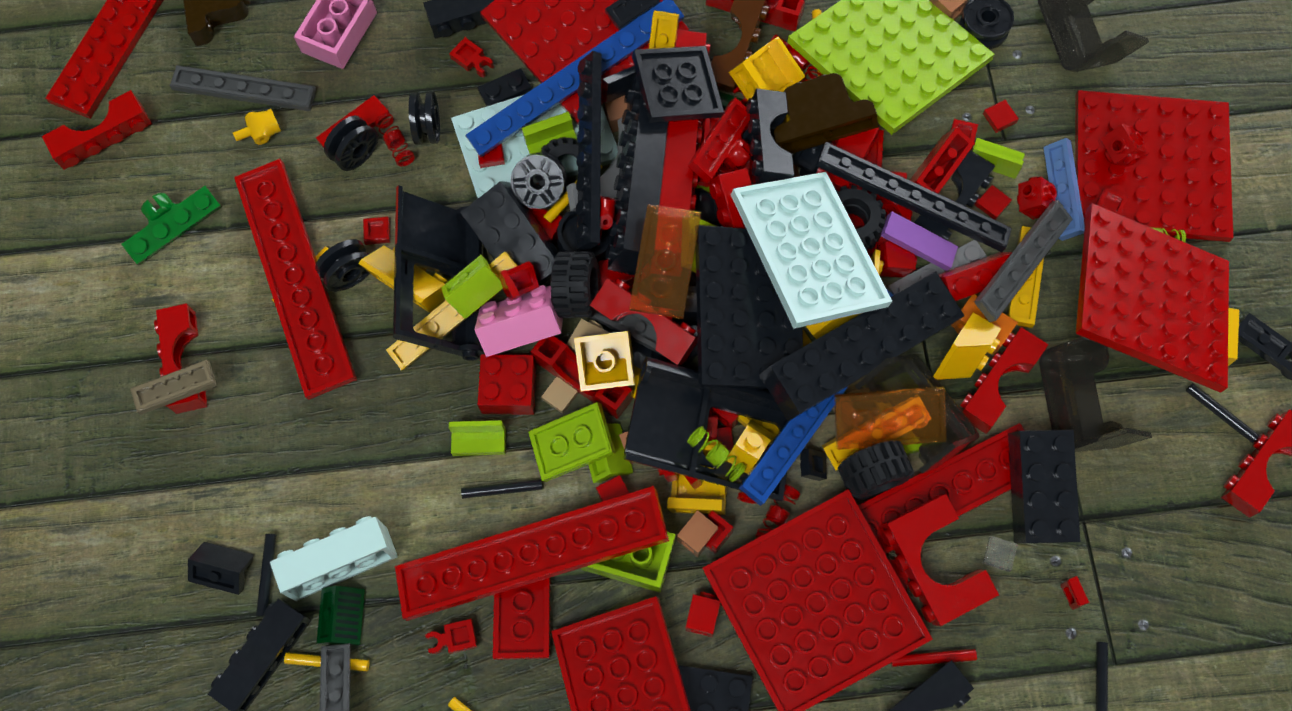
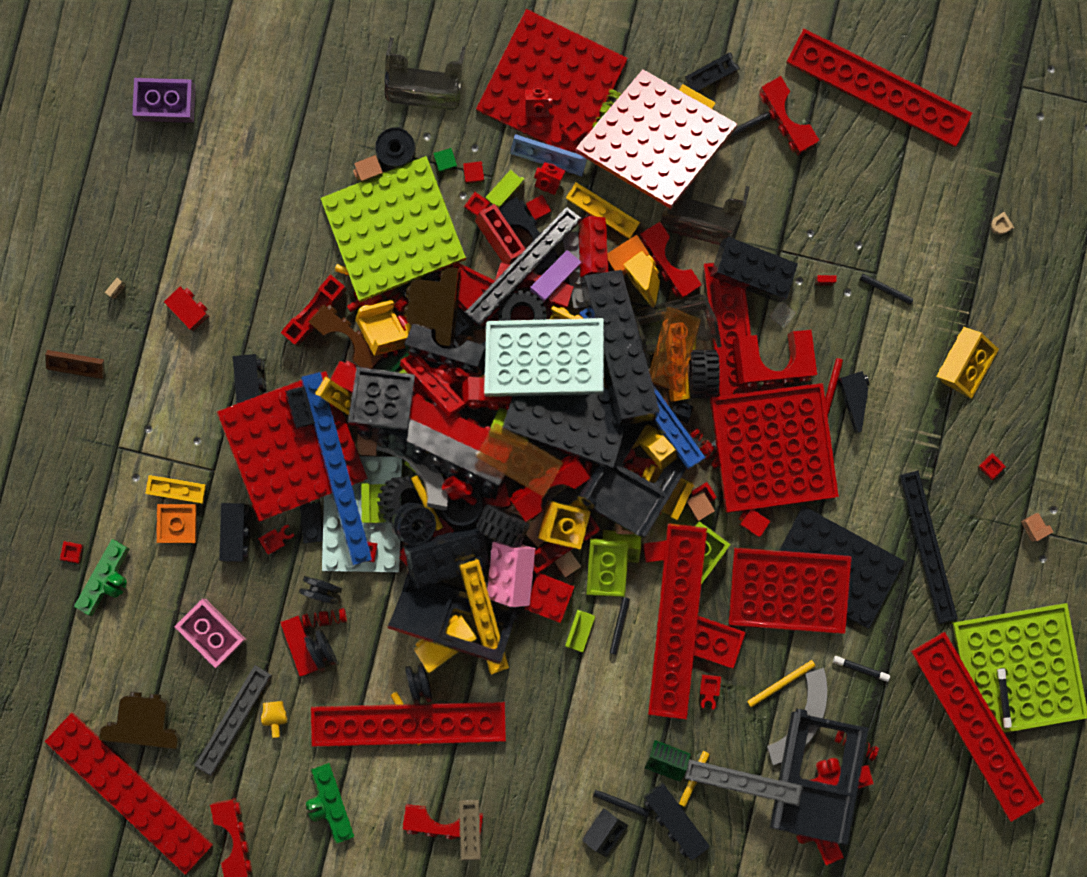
camera: 80 degrees left, 15 degrees up
light aqua brick [270,516,398,601] -> none
red tile [363,216,391,245] -> none
lime panel [441,255,503,318] -> none
red tile [500,261,539,301] -> none
black plate [575,51,602,251] -> none
black tile [601,66,637,103] -> none
lime piece [687,427,746,482] -> none
dark grey tile [974,200,1073,322] -> none
none -> green tile [433,148,457,172]

